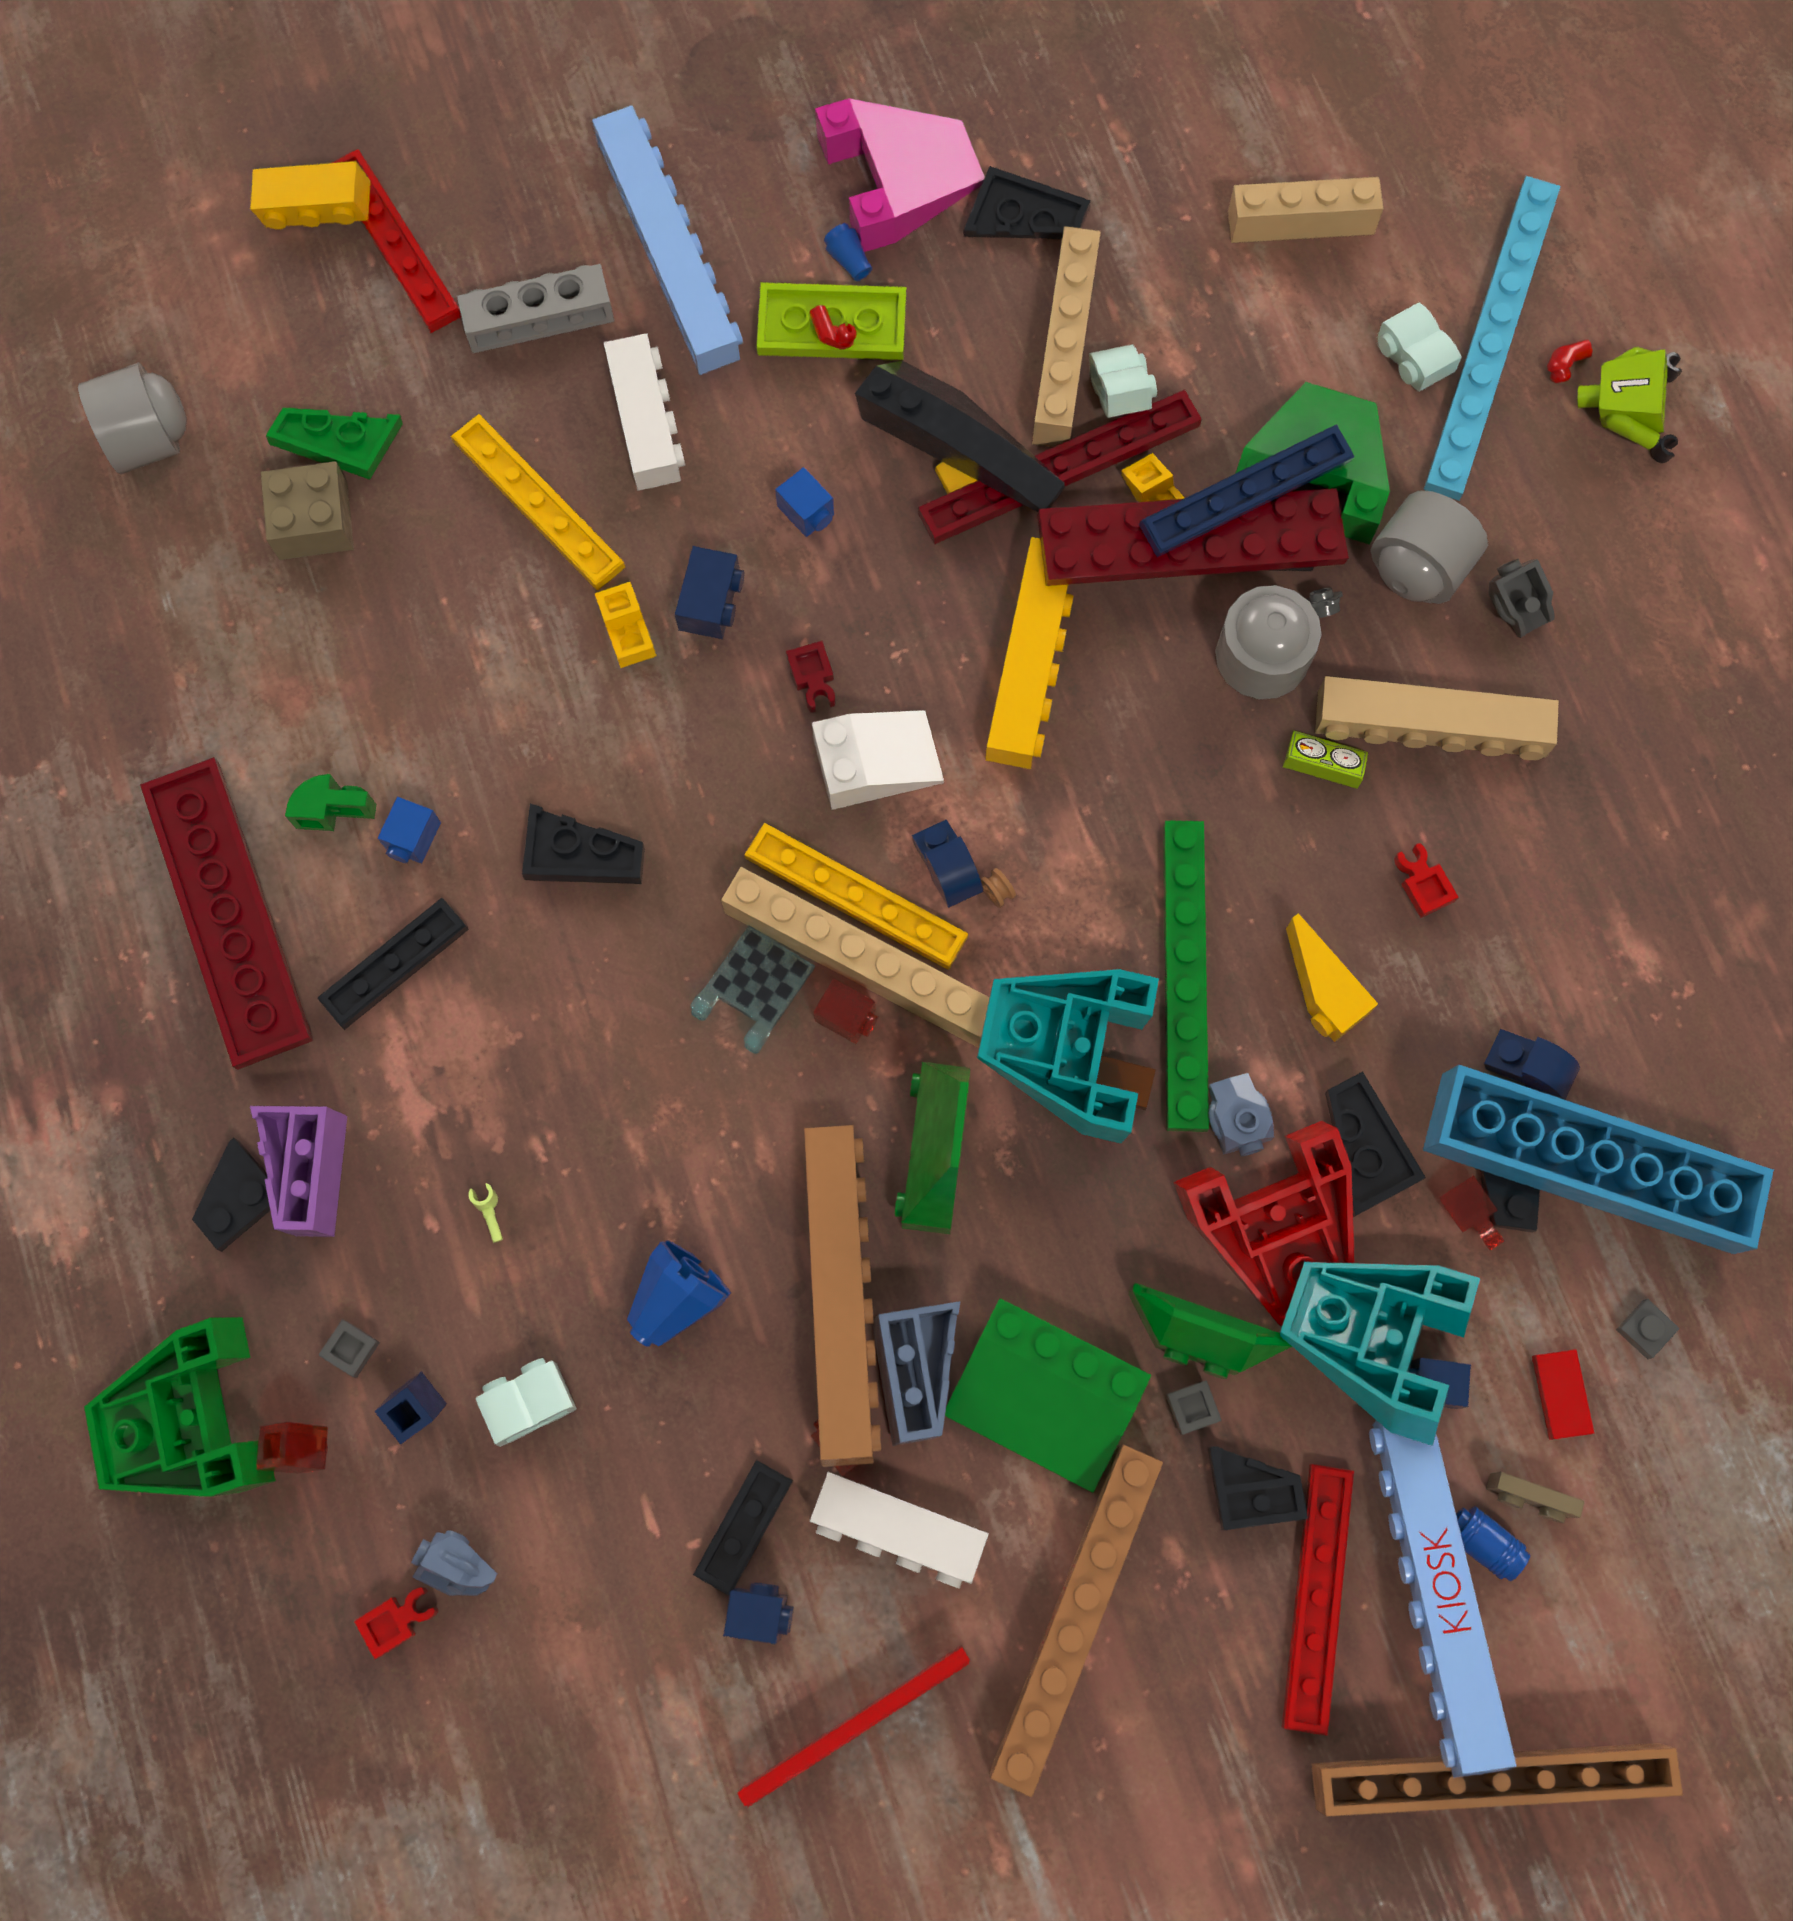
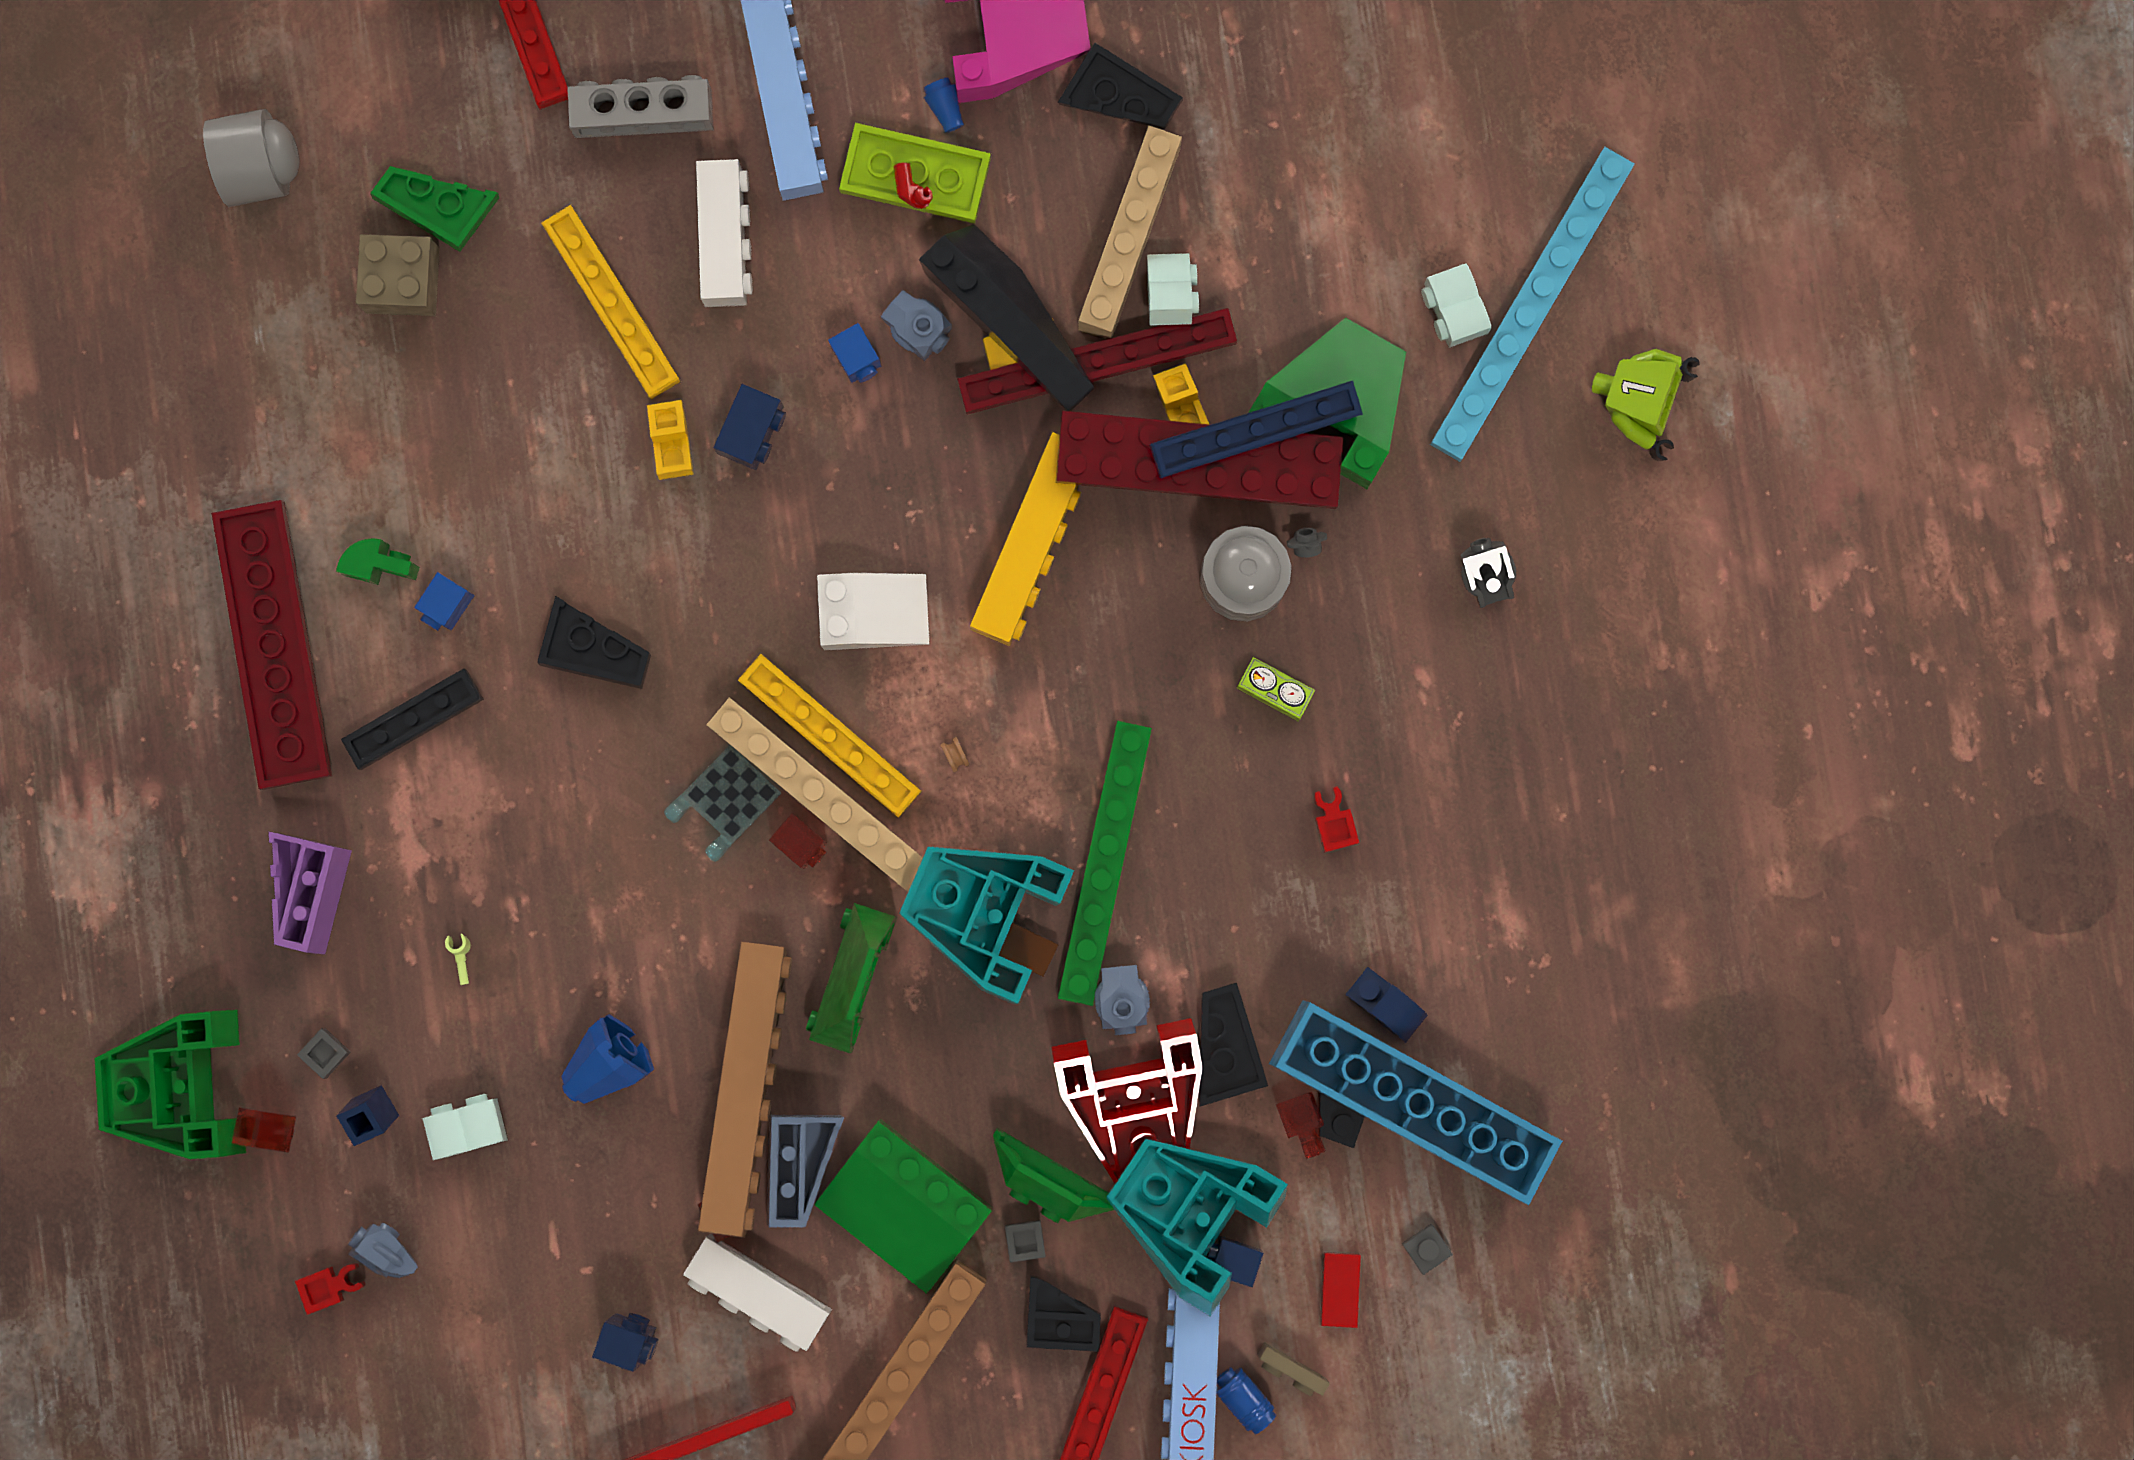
camera: 10 degrees right, 10 degrees up
black wing [192,1138,270,1252] -> none
black tile [693,1460,793,1596] -> none
dark red plate [786,641,836,713] -> none
dark blue brick [912,819,984,908] -> none
tan brick [1228,177,1383,243] -> none
yellow slope [1286,913,1378,1042] -> none
tan brick [1315,676,1559,760] -> none
light grey piece [1370,491,1488,604] -> none
red arm [1547,339,1592,383] -> none
none -> sand blue hand [881,290,952,361]

